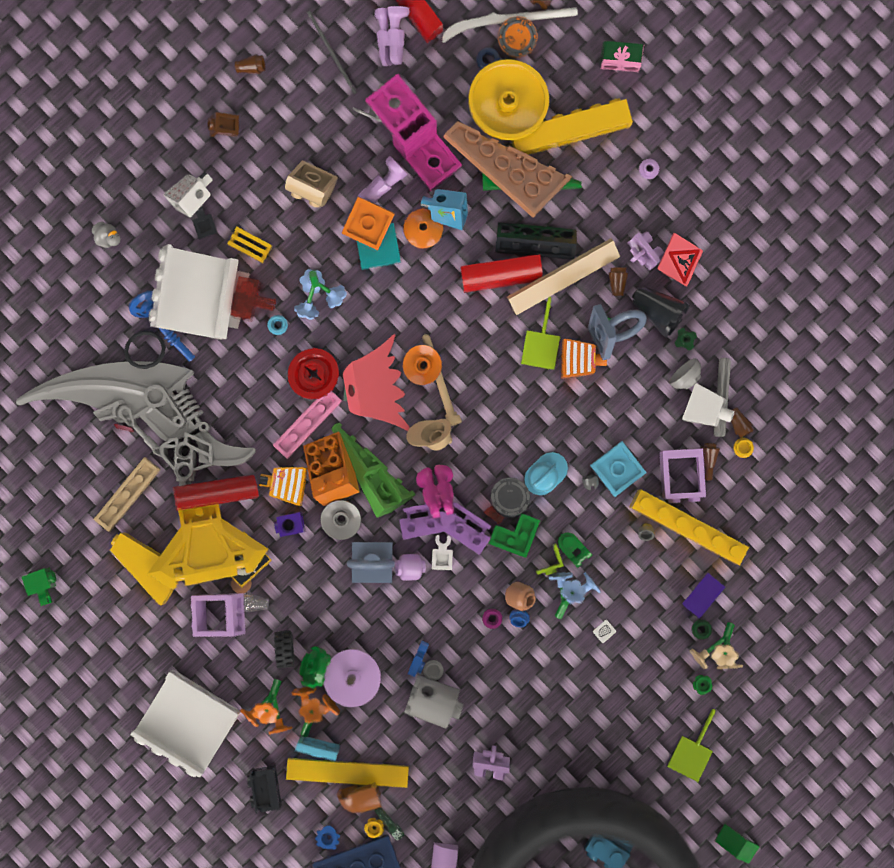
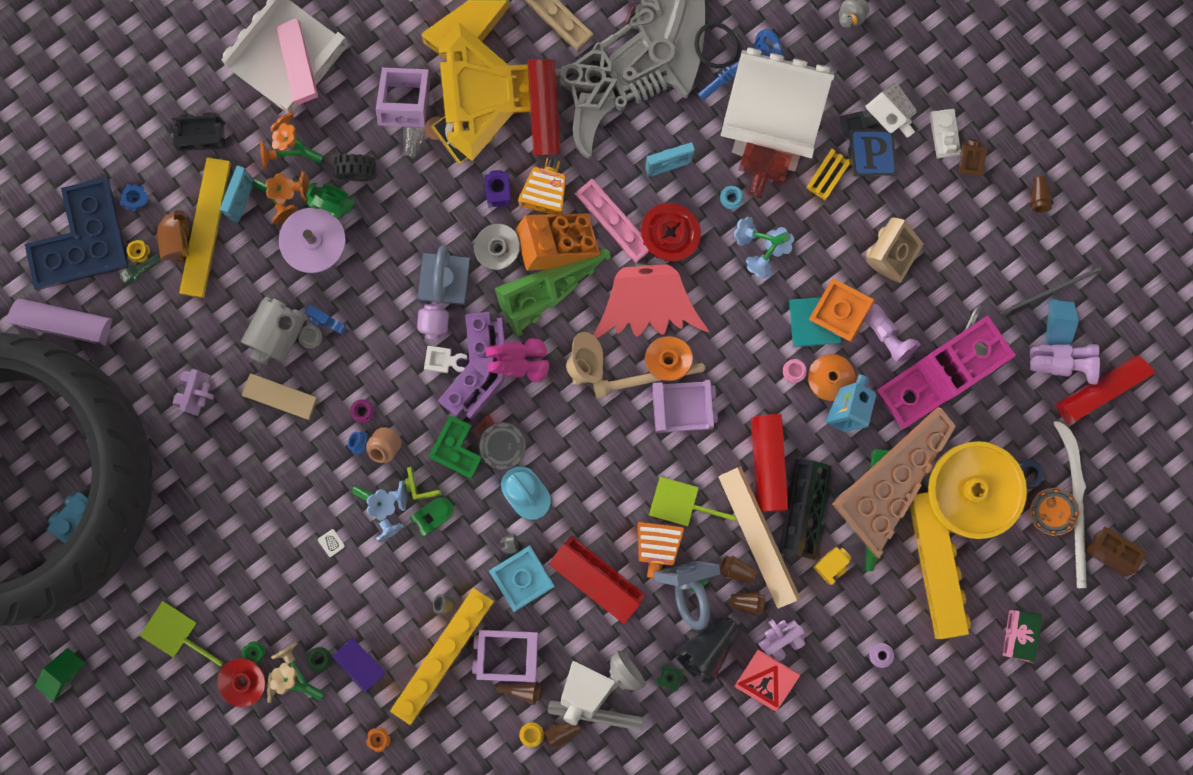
camera: 95 degrees right, 5 degrees down
none -> red dish [217,658,266,707]
none -> tan tile [242,373,318,420]
none -> bright pink tile [276,18,318,105]
none -> orange plate [366,727,390,752]
none -> red brick [549,535,646,624]
none -> medium azure plate [645,142,695,177]
none -> lavender panel [652,380,718,433]
none -> reddish brown cone [720,555,757,583]
none -> bright pink plate [783,359,807,383]
none -> yellow brick [813,547,852,585]
none -> piece [848,130,898,176]
none -> white plate [929,109,961,159]
none -> dark azure slope [1046,299,1079,346]

